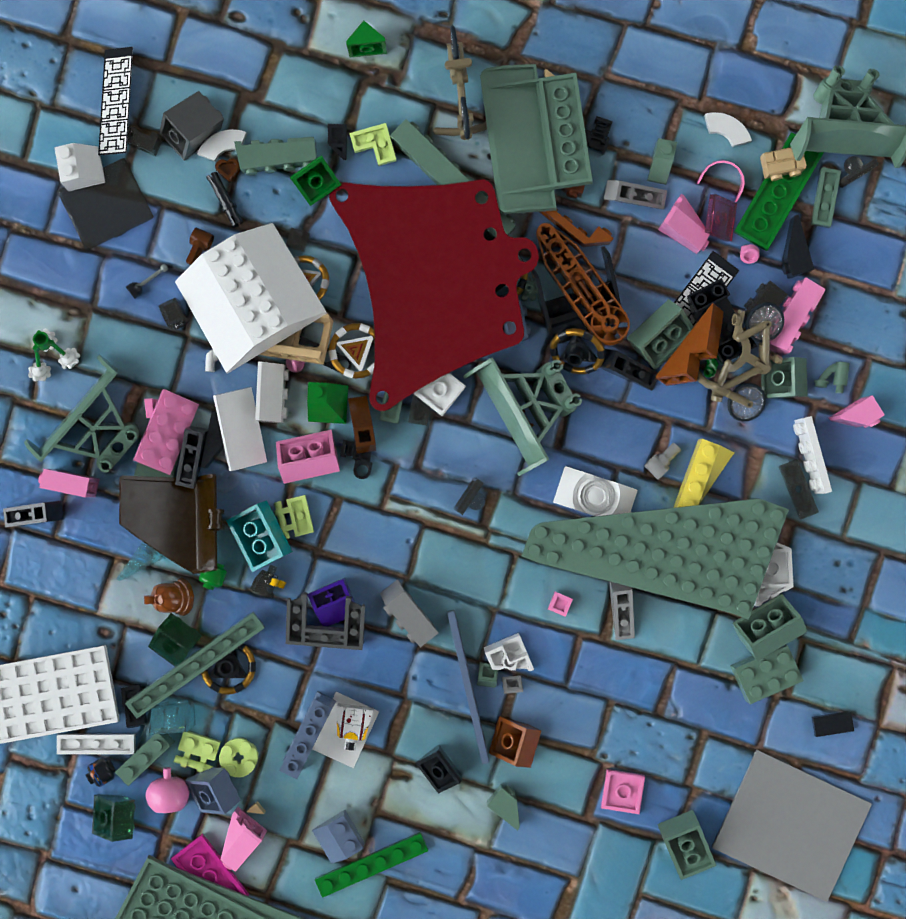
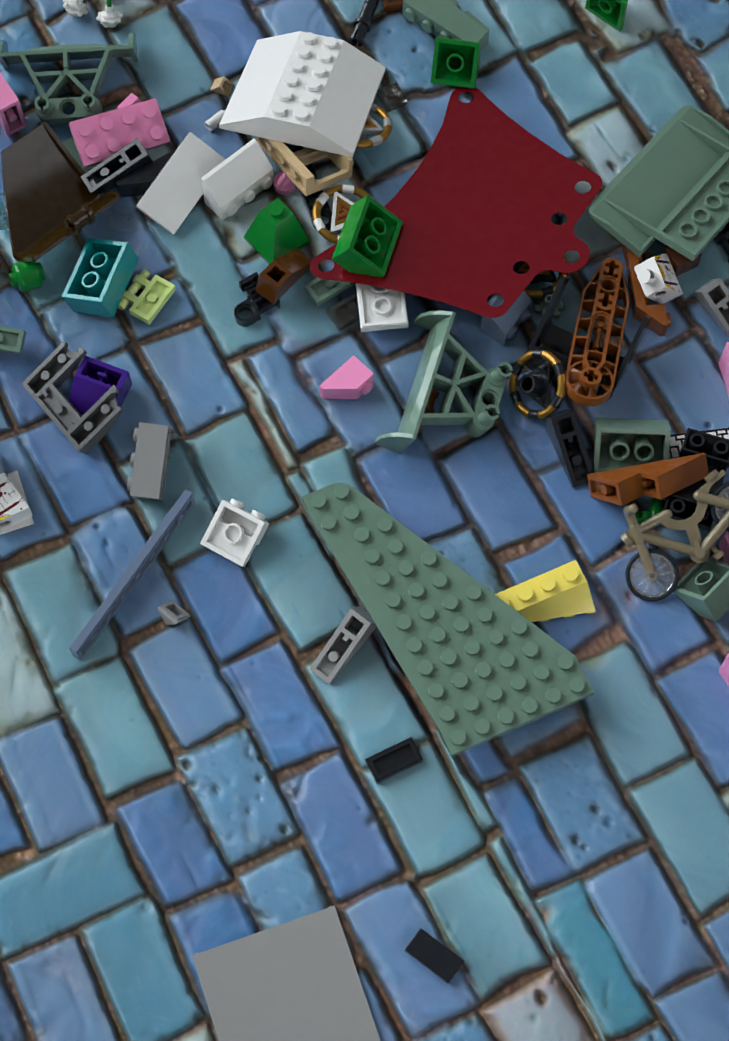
camera: 45 degrees right, 20 degrees down
hinge [126,264,168,299] -> none
clear smoke brick [158,298,189,330] -> none
reddish brown axle [186,227,214,265] -> none
clear smoke piece [250,564,286,599] -> none
bright pink slope [276,429,340,484] -> none
black slope [328,124,347,160] -> none
yellowish green plate [349,123,397,166] -> none
sand green brick [390,119,516,240] -> none
black slope [416,745,462,794] -> none
dark tan piece [433,25,487,140] -> none
clear smoke tile [454,478,485,515] -> none
sand green slope [477,662,498,688] -> none
white slope [484,633,534,671] -> none
sand green slope [487,784,520,831] -> none
dark orange slope [489,716,541,768] -> none
bright pink plate [548,591,573,617] -> none
white slope [553,466,638,516] -> none
bright pink tile [601,769,645,814] -> none
light grey pin [644,443,681,480] -> none
sand green slope [657,810,716,880] -> none
sand green brick [730,645,804,704] -> none
sand green brick [732,594,807,661] -> none
white wing [754,543,793,606] -> none
clear smoke tile [778,459,819,519] -> none
white plate [793,416,832,494] -> none
none -> white plate [200,498,270,567]
none -> tan piece [210,76,234,96]
none -> bright pink slope [319,355,374,399]
none -> green slope [332,195,403,278]
none -> black tile [365,737,423,784]
none -> white torso [634,253,683,304]

